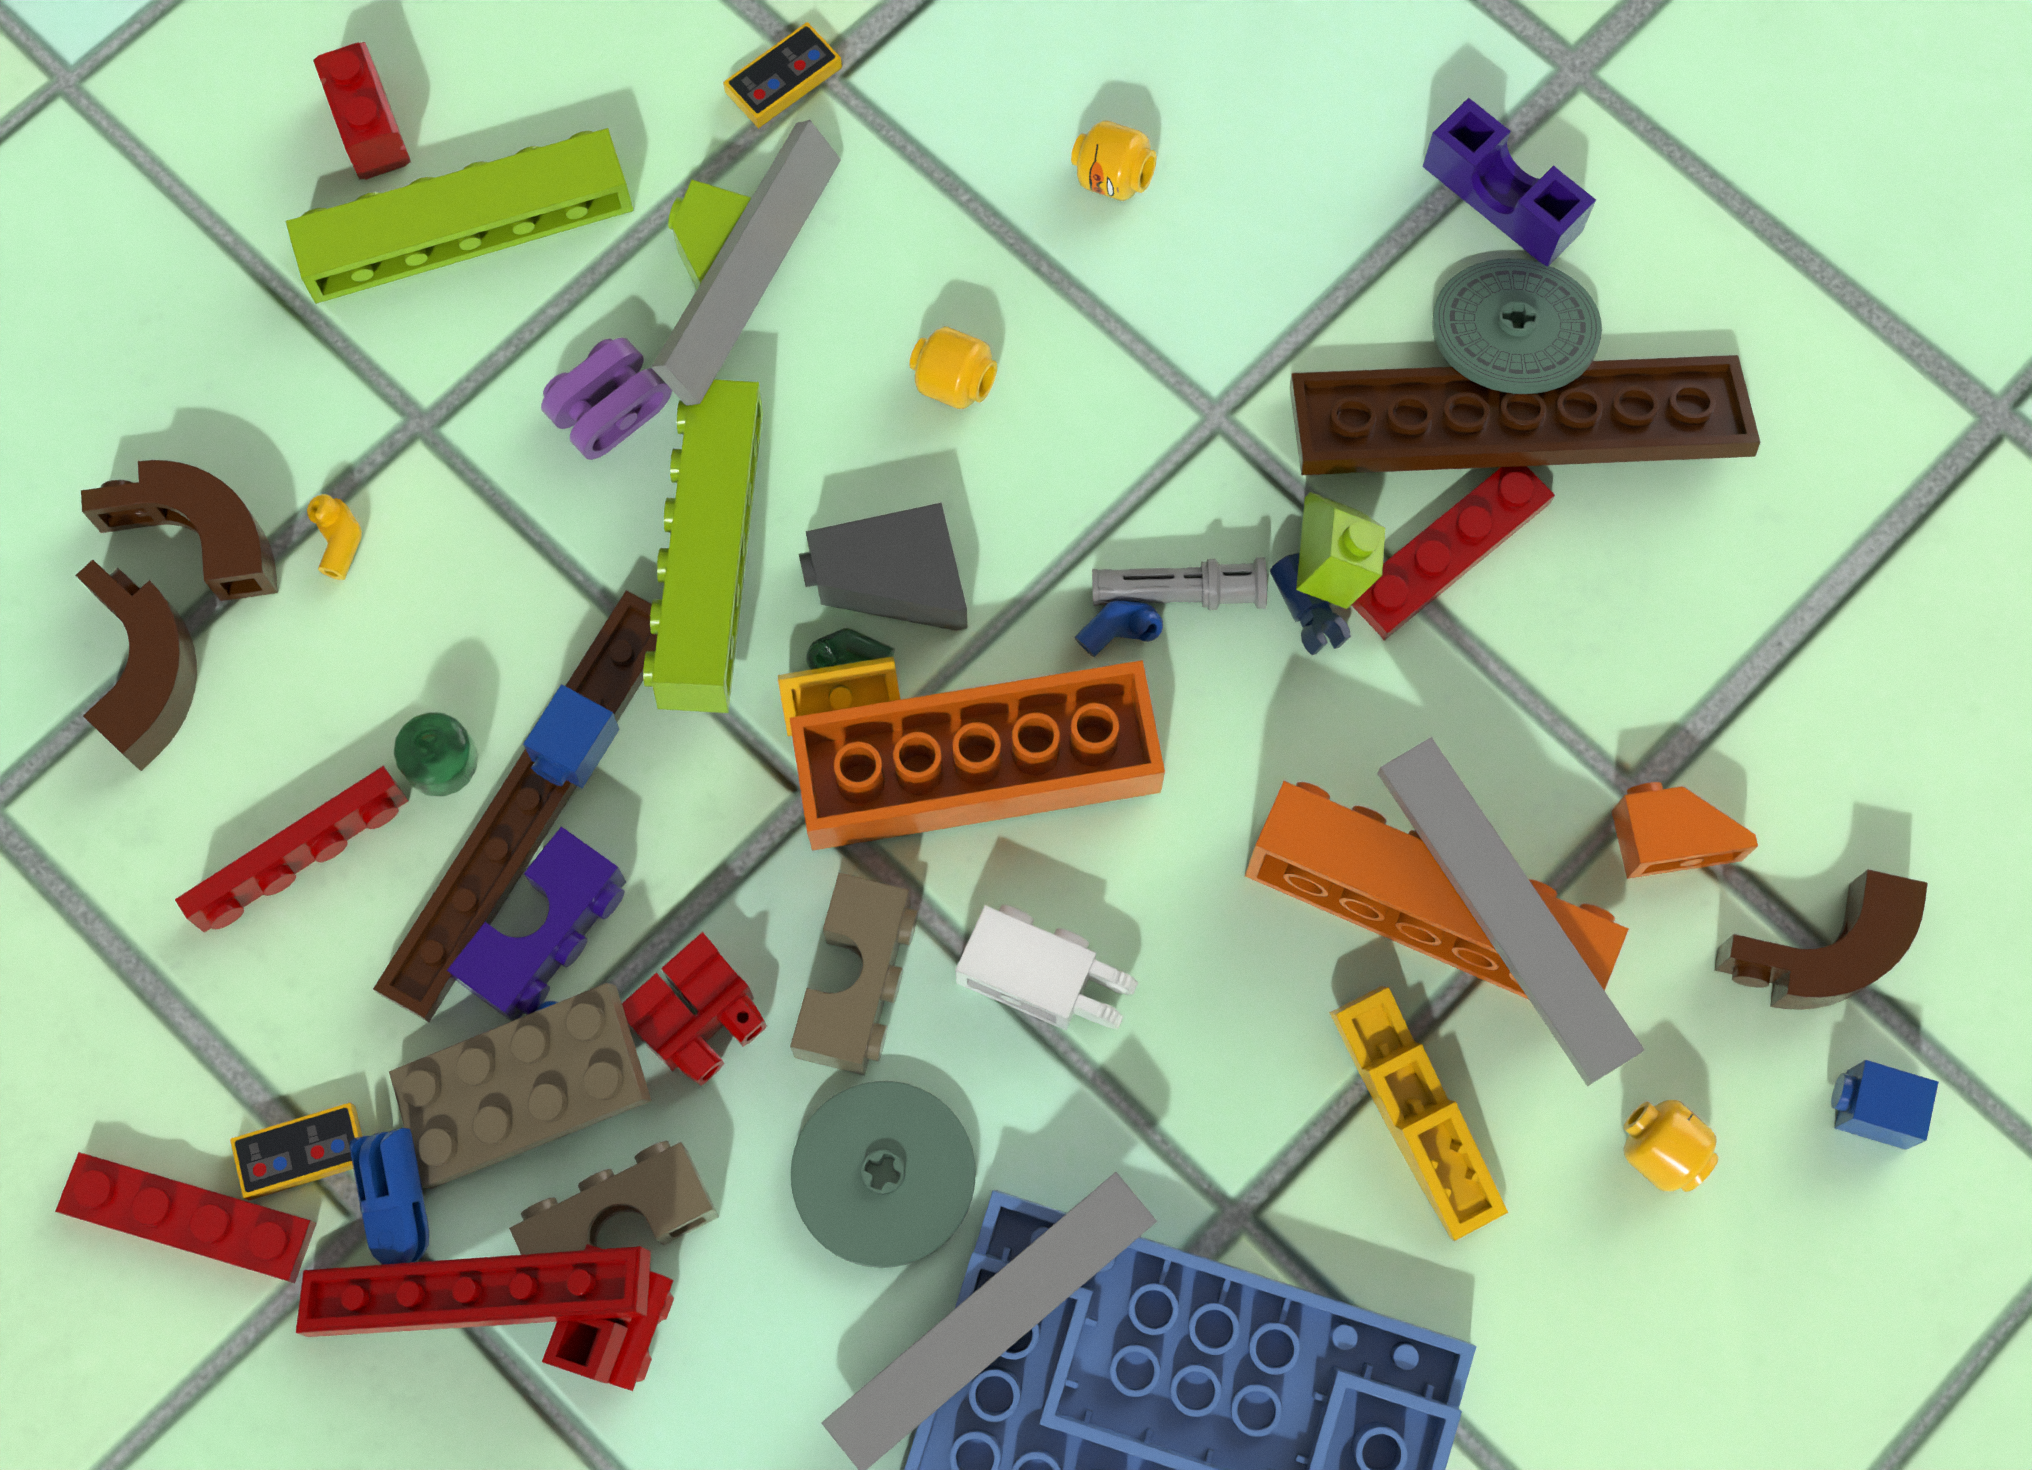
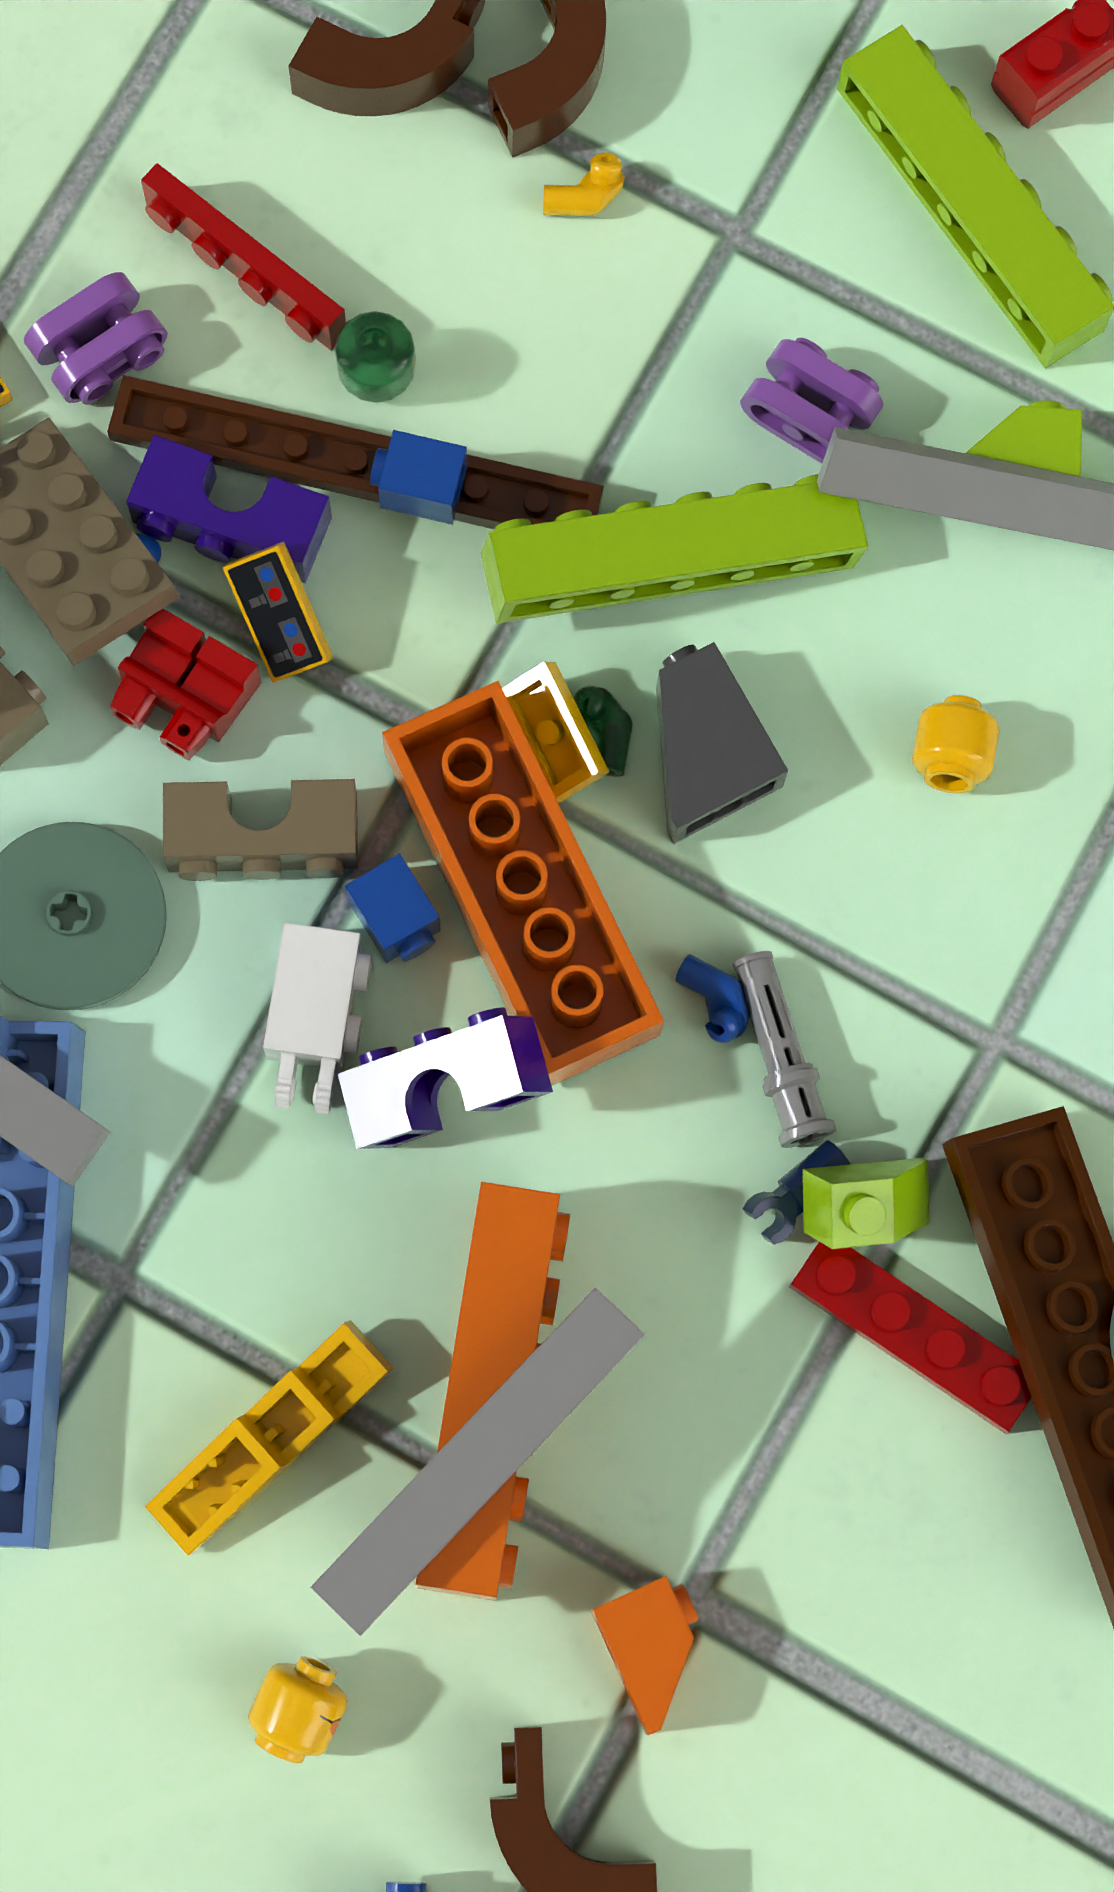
camera: 70 degrees right, 5 degrees up
none -> medium lavender brick [24,272,168,405]
none -> tile [223,541,334,683]
none -> arch [338,1007,553,1149]
none -> blue brick [345,853,441,963]

